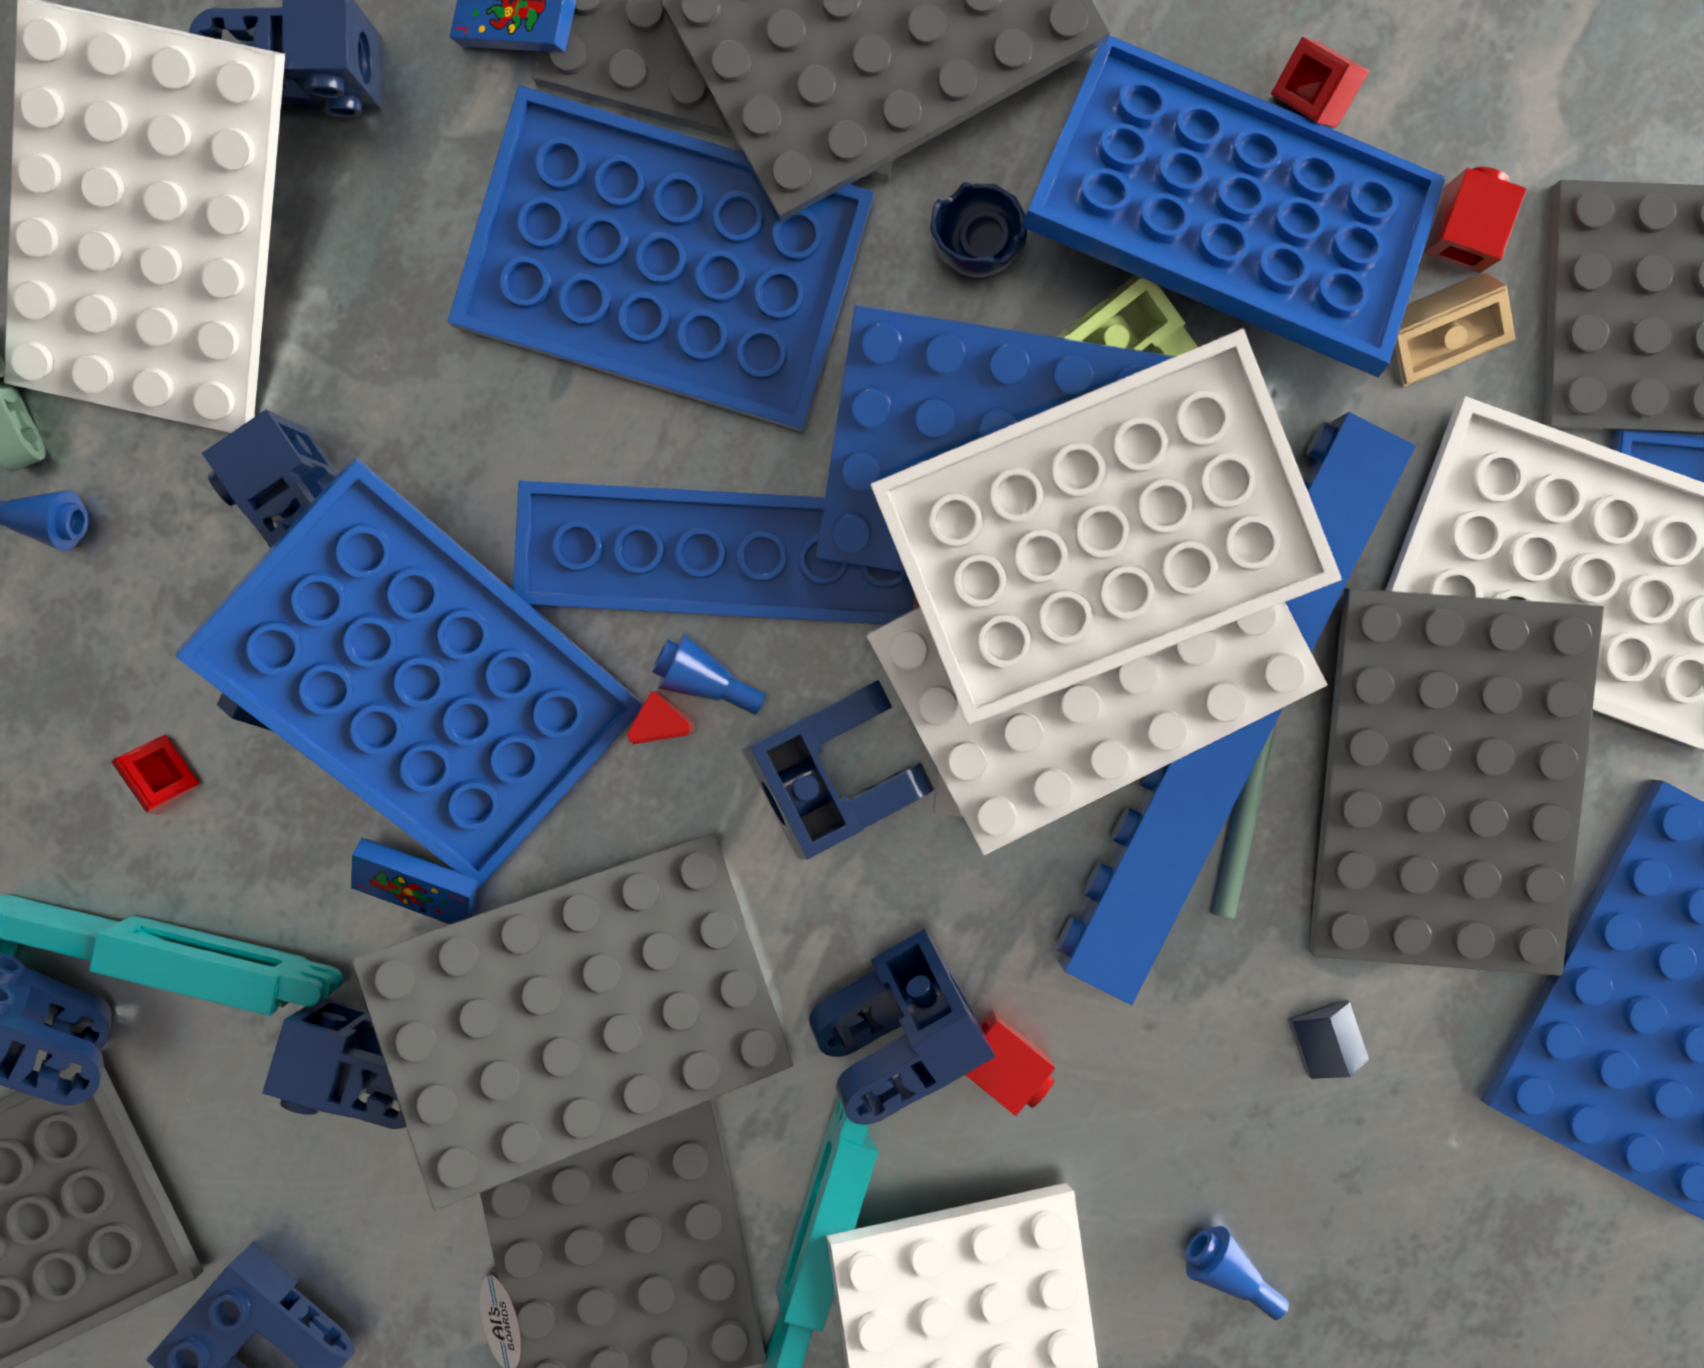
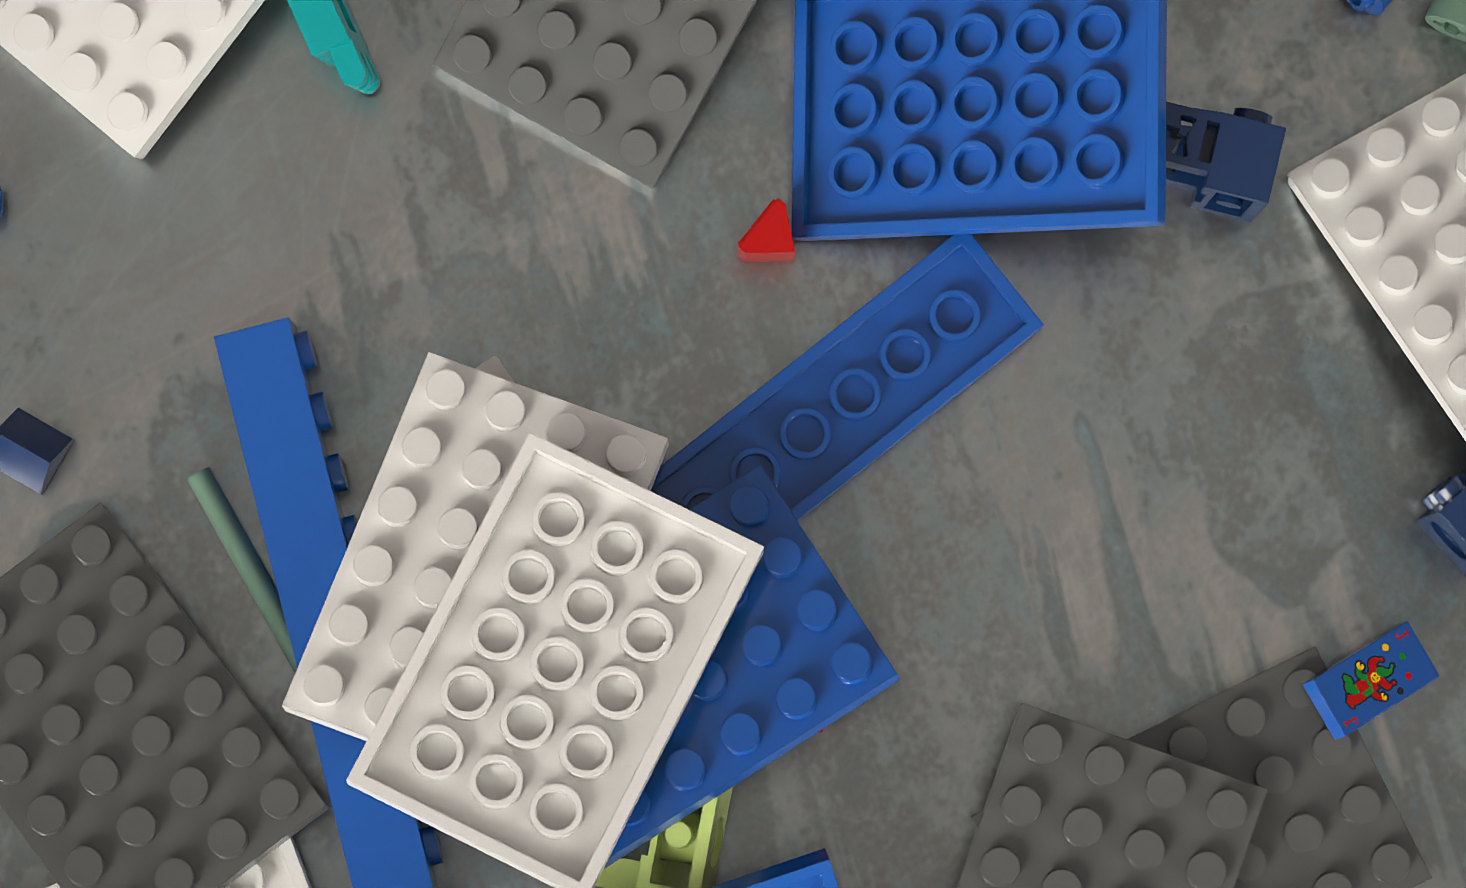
camera: 140 degrees right, 5 degrees down
blue plate [447,85,874,432] -> none
blue cone [652,633,766,715] -> none
dark blue brick [742,680,935,860] -> none
dark blue brick [809,929,996,1125] -> none
dark blue hair [930,182,1027,278] -> none
red brick [965,1009,1055,1116] -> none

